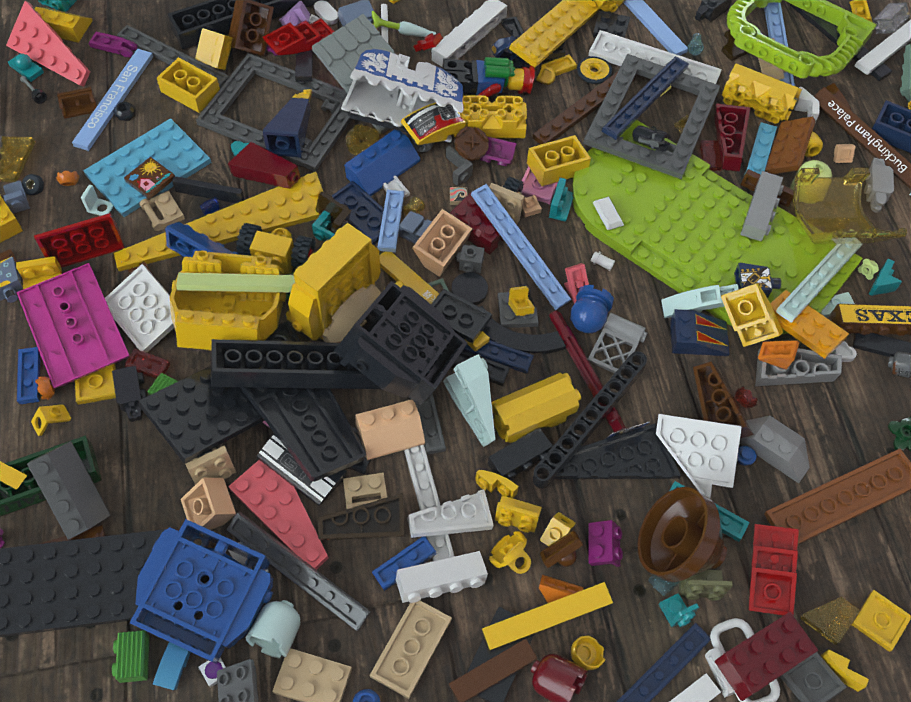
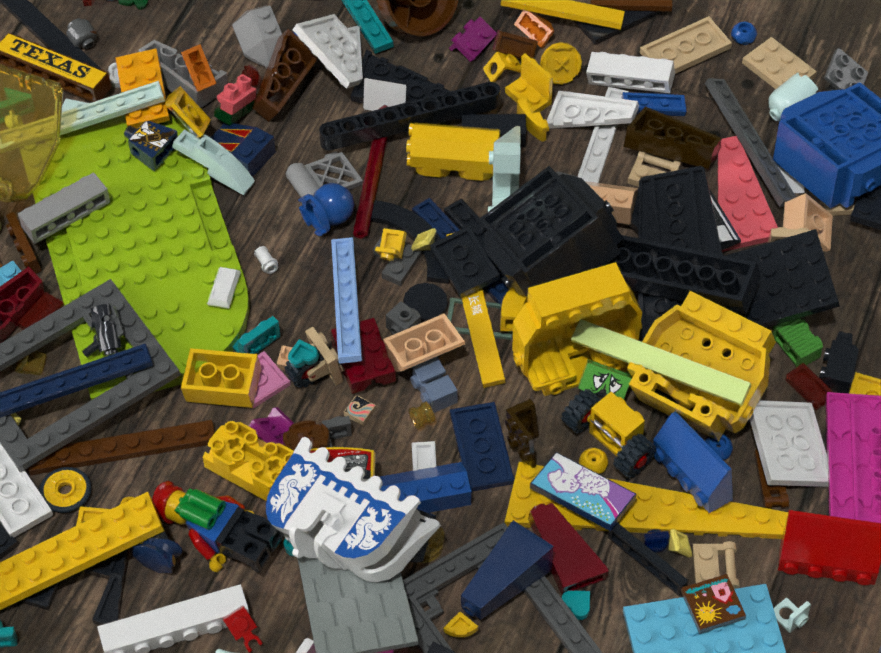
camera: 145 degrees left, 5 degrees down
teal bracket [312,210,335,242] -> none
light blue tile [377,190,405,253] -> none
coral slope [564,263,589,304] -> none
none -> coral hips [214,74,256,126]
none -> teal tile [288,339,319,368]
none -> light yellow slope [411,228,436,251]
none -> tile [530,452,637,531]
none -> light yellow slope [668,529,692,558]

